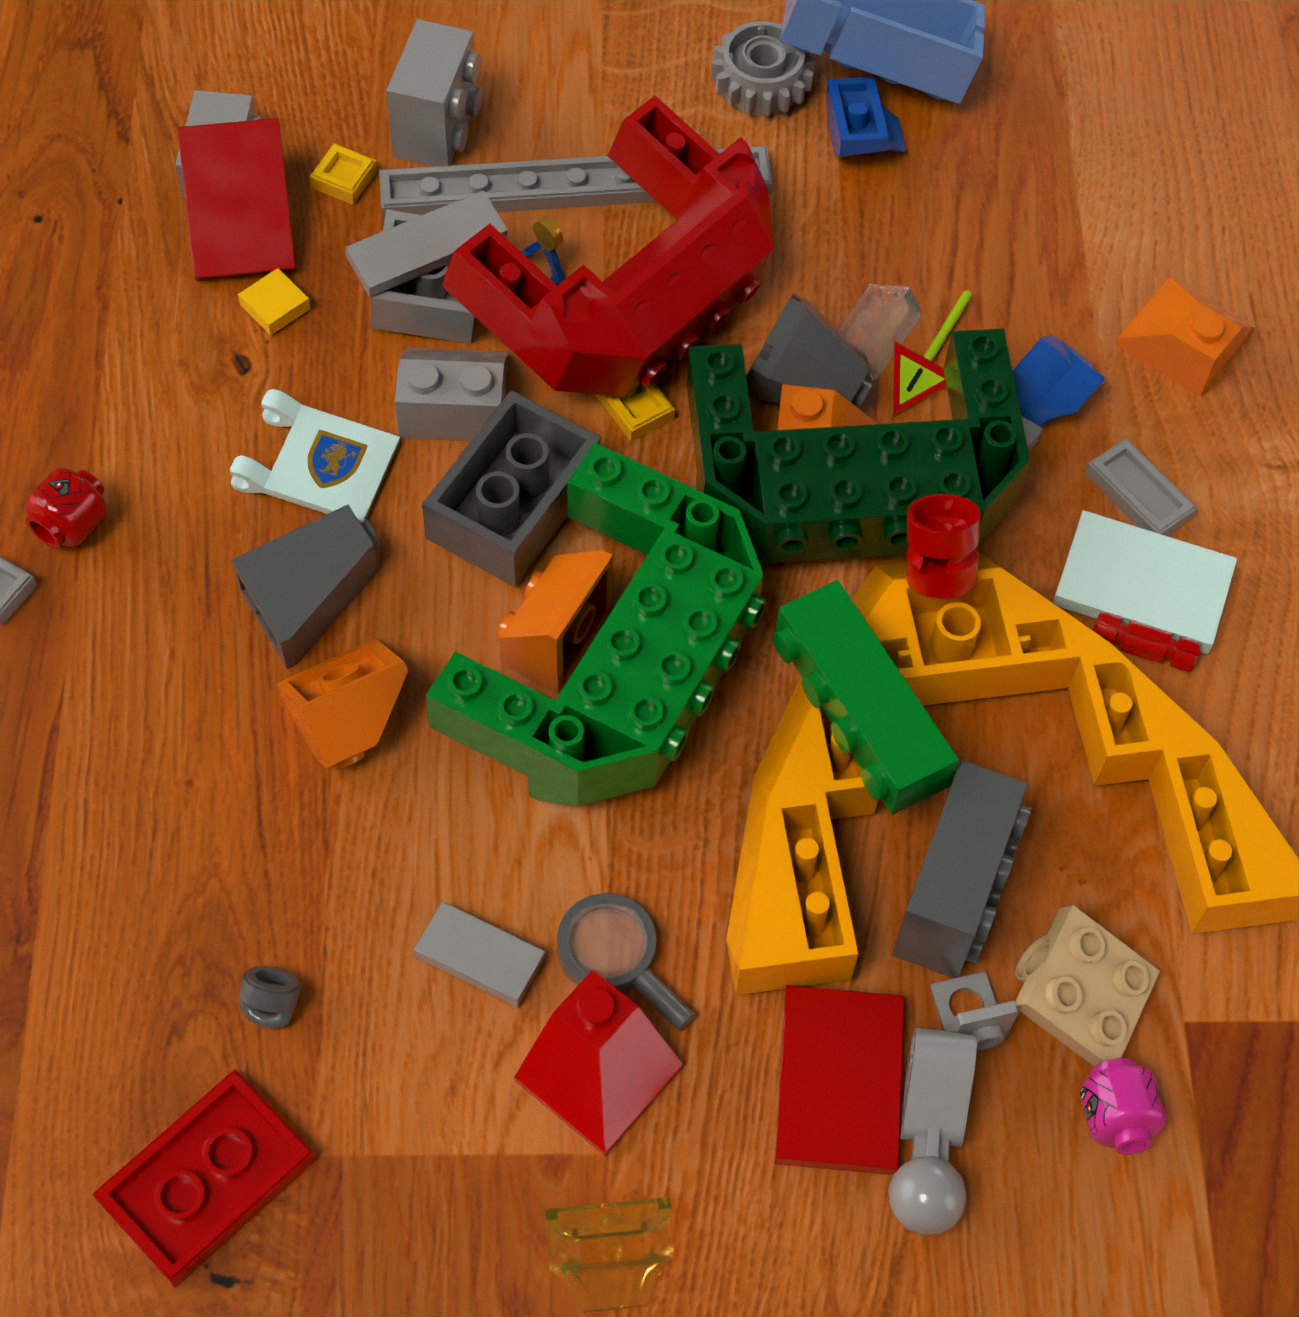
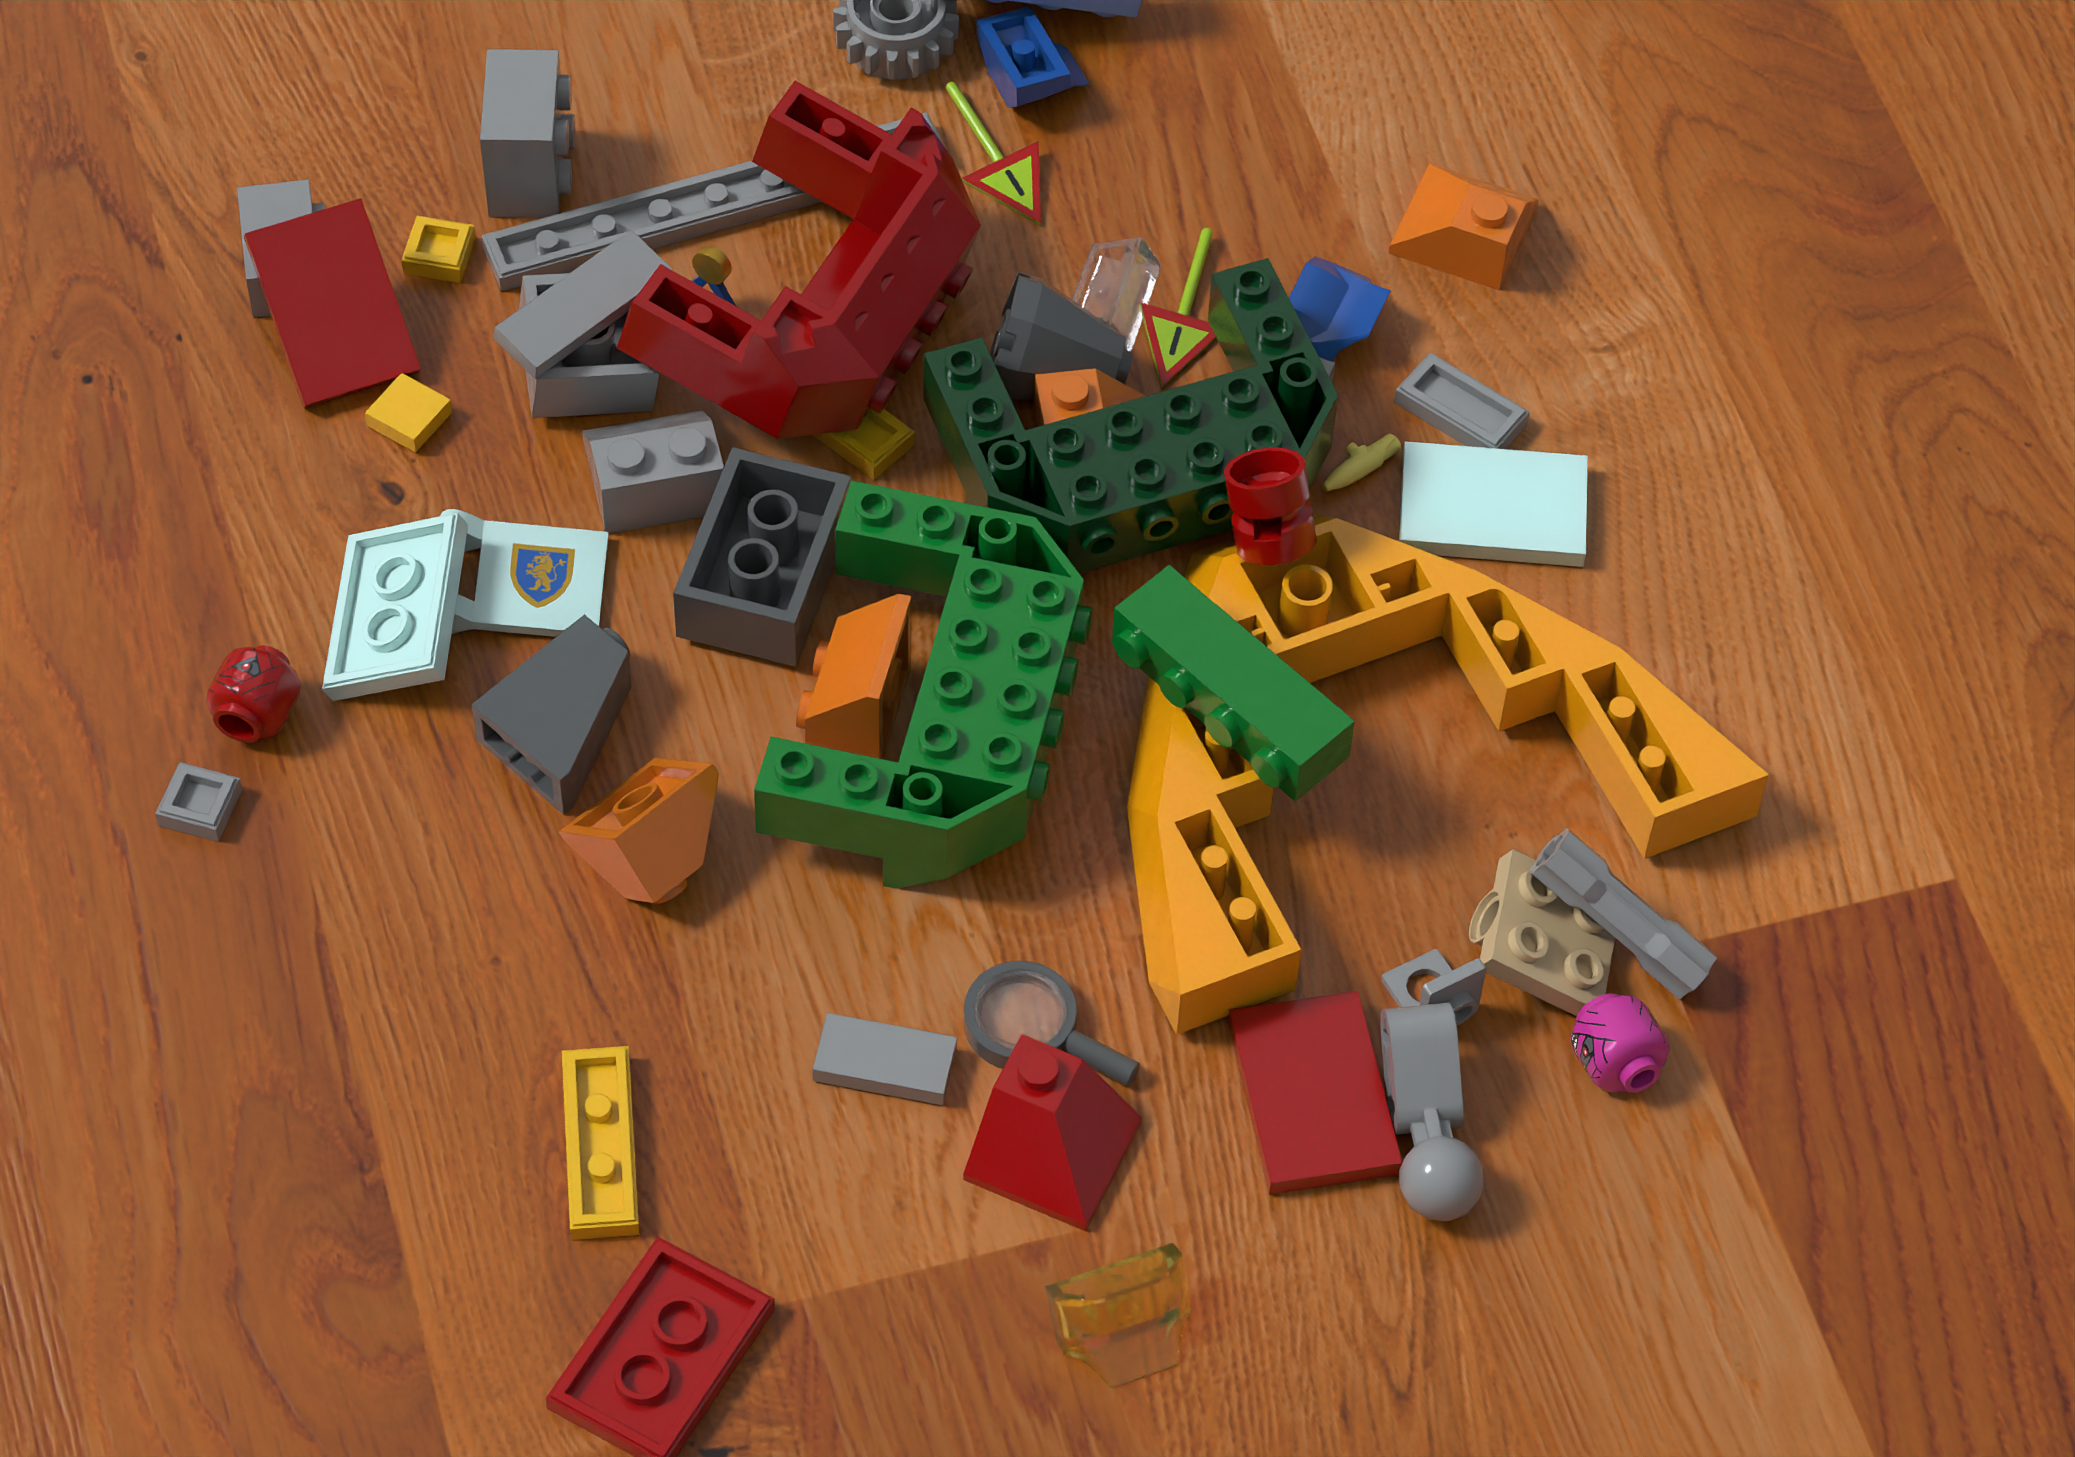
camera: 15 degrees left, 5 degrees down
dark grey tile [239,966,302,1029] -> none
dark grey brick [892,760,1032,978] -> none
red axle [1093,612,1200,671] -> none
none -> light aqua tile [322,513,468,701]
none -> yellow tile [562,1046,640,1240]
none -> piece [946,82,1042,227]
none -> light yellow helmet [1322,433,1401,492]
none -> light grey axle [1530,828,1717,1000]

